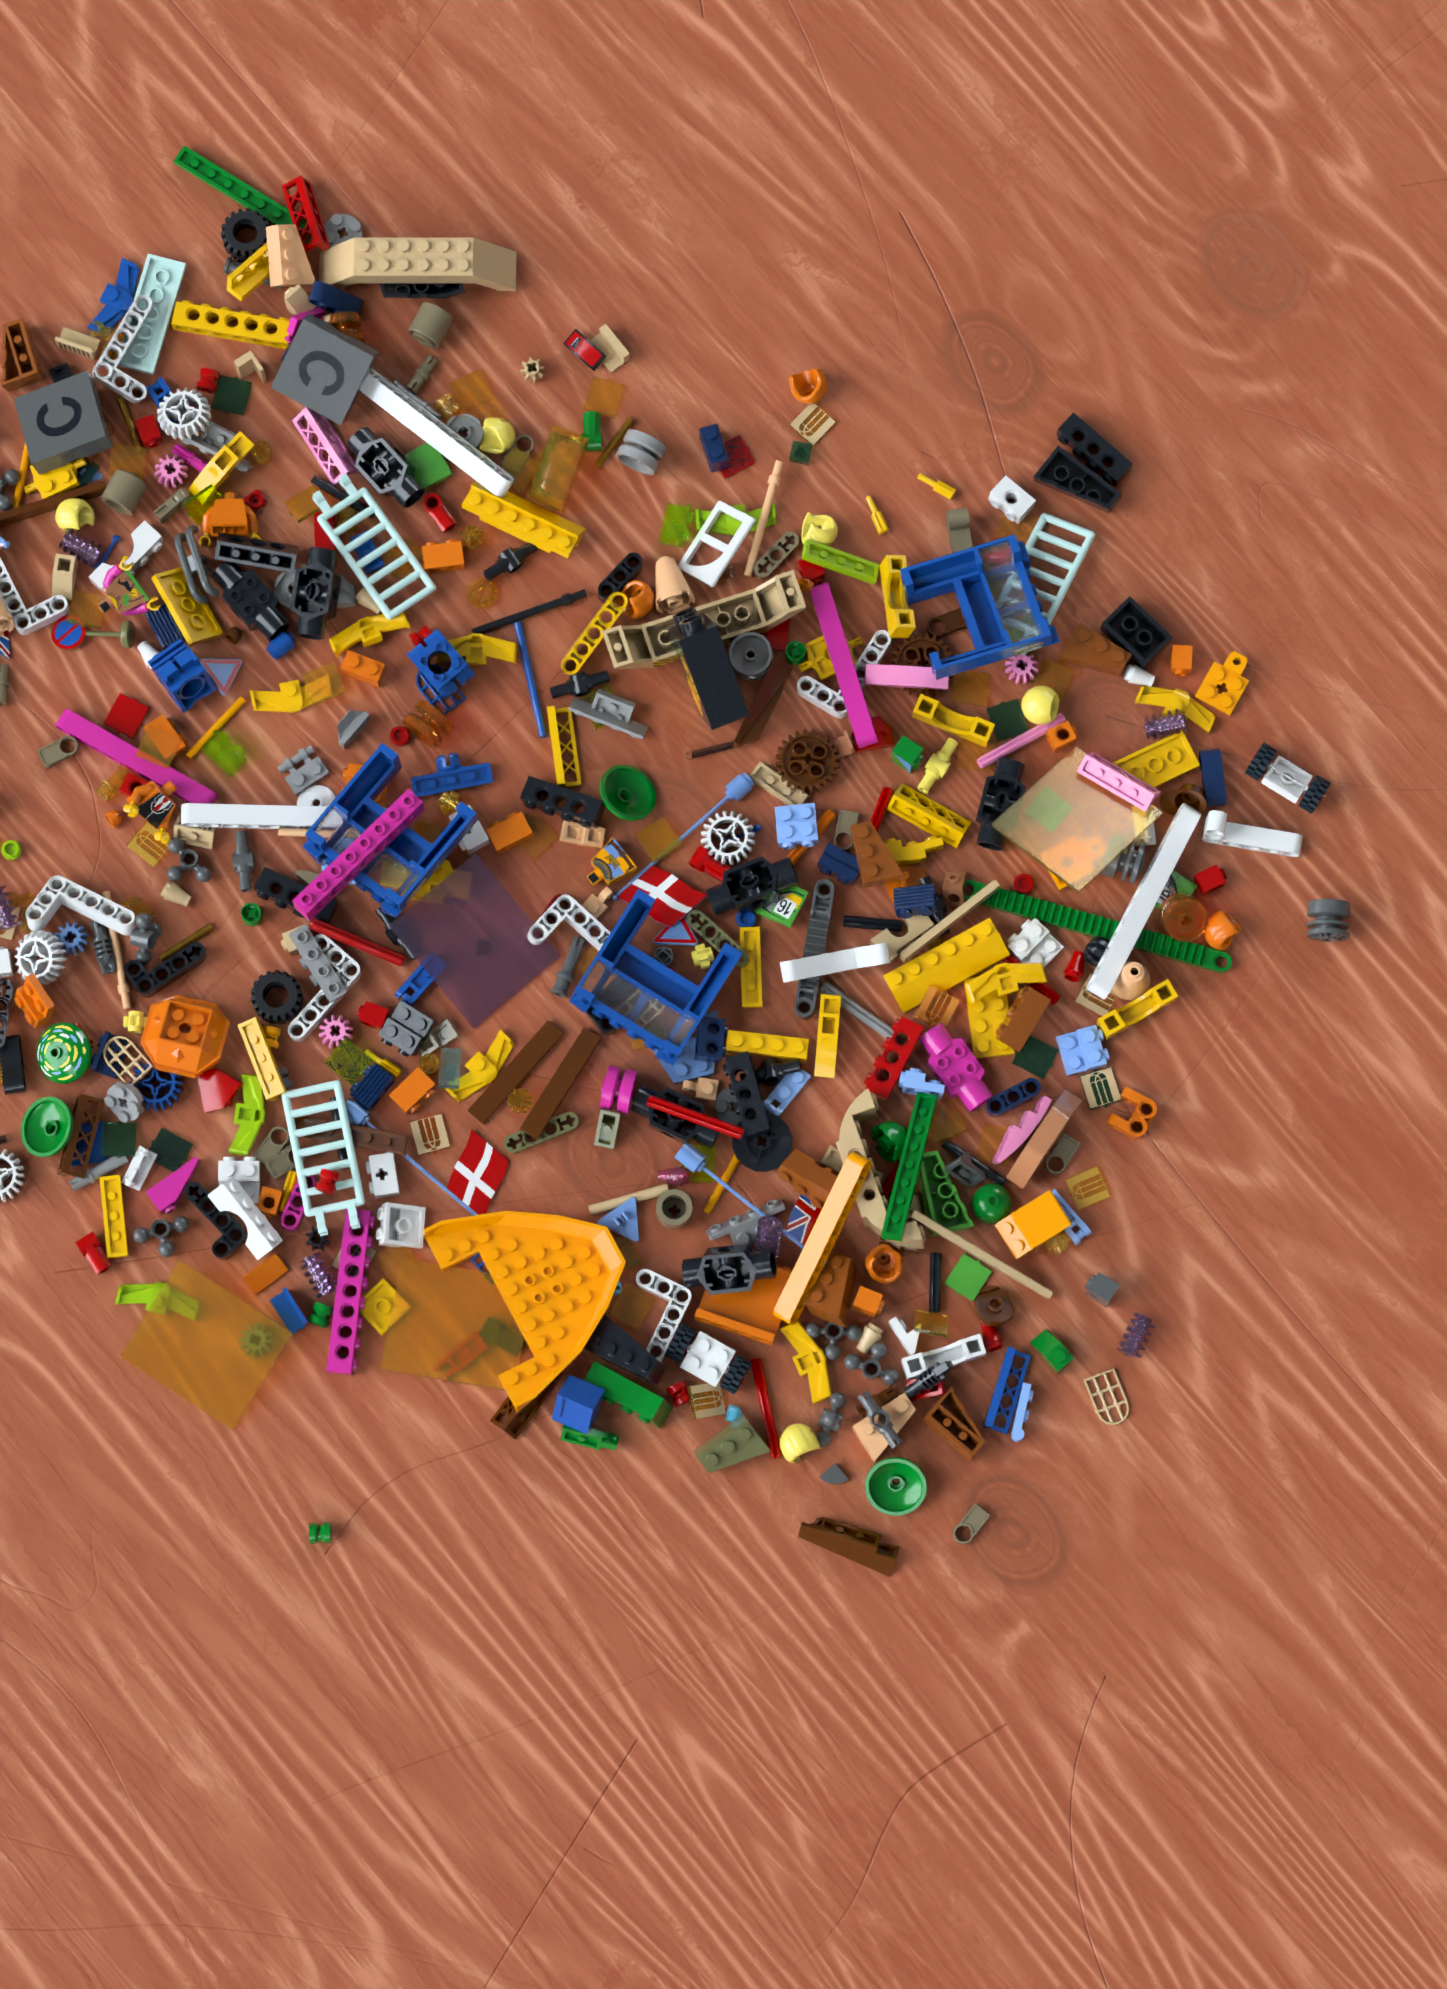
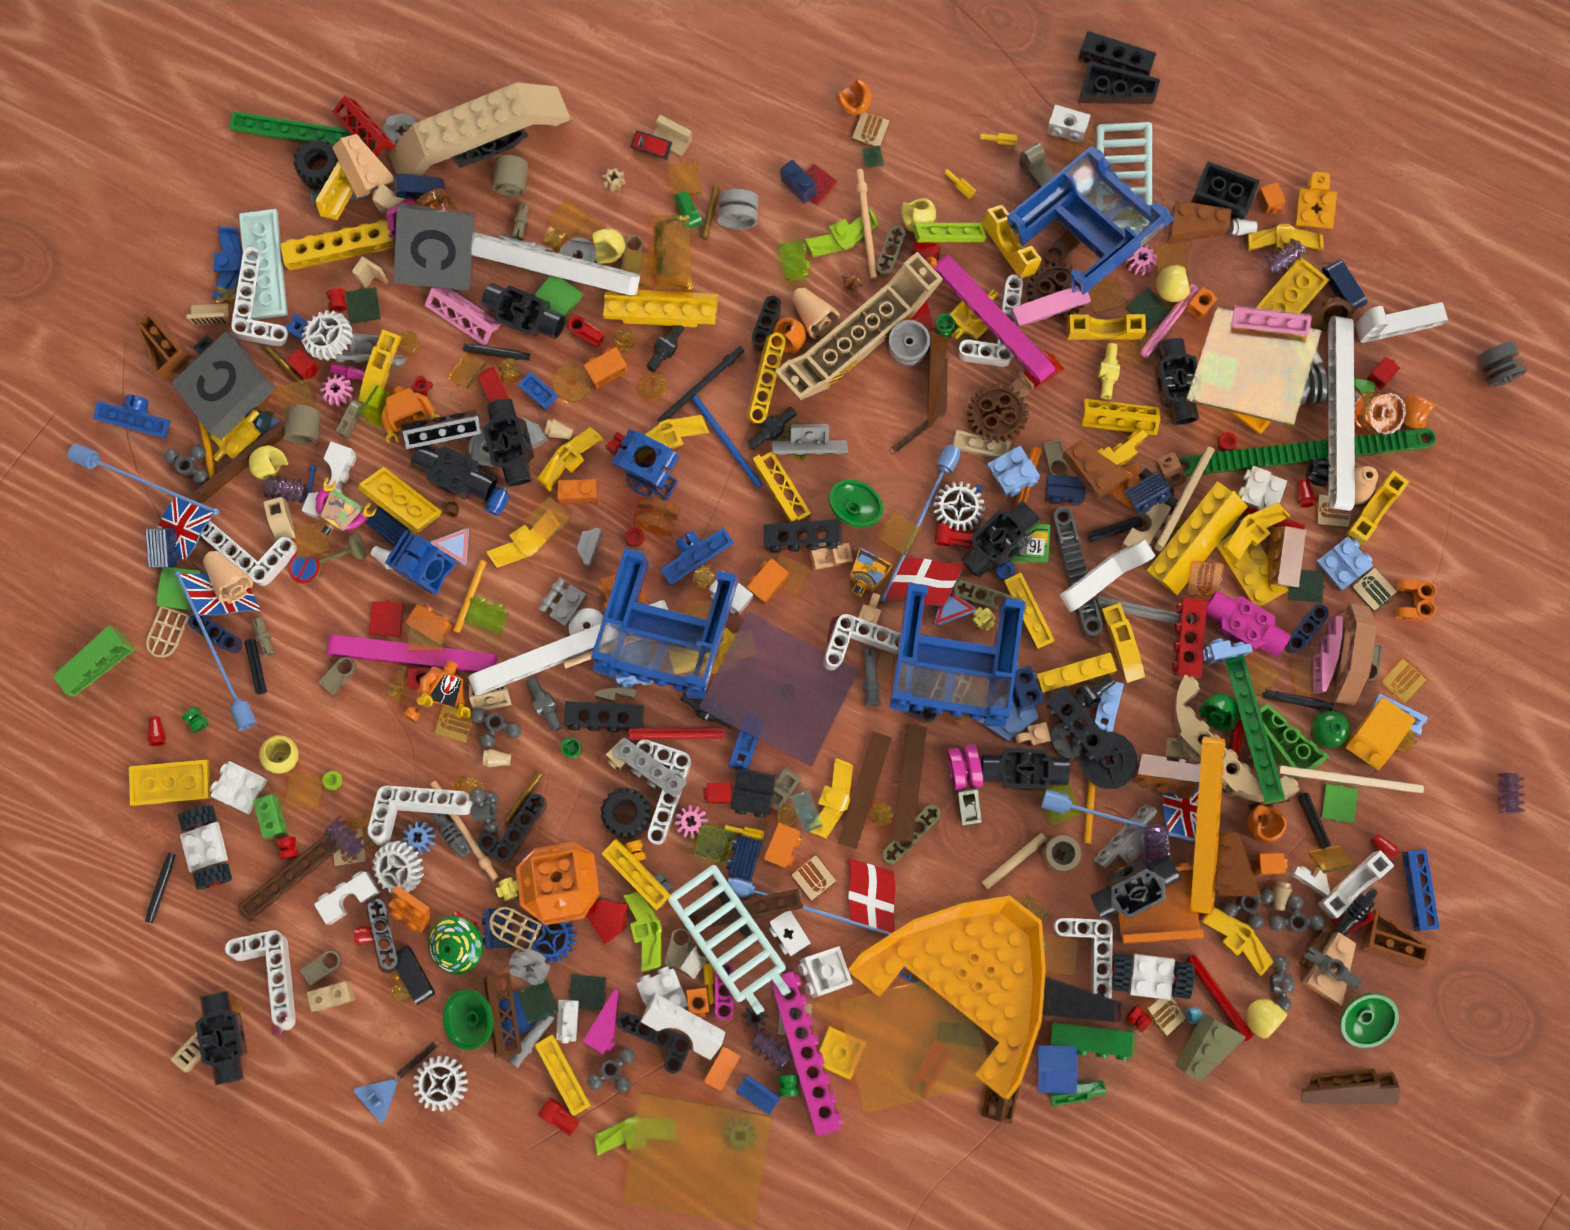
camera: 20 degrees left, 0 degrees up
dark grey piece [174,525,220,604] -> none
dark pink brick [292,789,425,921] -> none
light aqua bar [312,473,436,620] -> none
red wheel [315,1169,341,1195] -> none
medium blue piece [598,1197,639,1242] -> none
red axle [647,1095,744,1139] -> none
dark grey wheel [653,946,673,968] -> none
clear pink cone [658,1166,689,1186] -> none
black brick [666,608,750,730] -> none
white window [678,501,756,588] -> none
dark grey tile [819,1464,848,1484] -> none
red axle [871,787,893,832] -> none
green brick [890,735,924,774] -> none
dark grey slope [945,1152,986,1188] -> none
dark tan piece [953,1503,990,1545] -> none
reddish brown plate [974,1286,1016,1327] -> none
light blue plate [1011,1382,1034,1442] -> none
green slope [1030,1329,1074,1374] -> none
tan window [1083,1368,1129,1425] -> none
dark grey brick [1084,1272,1120,1307] -> none
plate [1245,742,1331,814] -> none

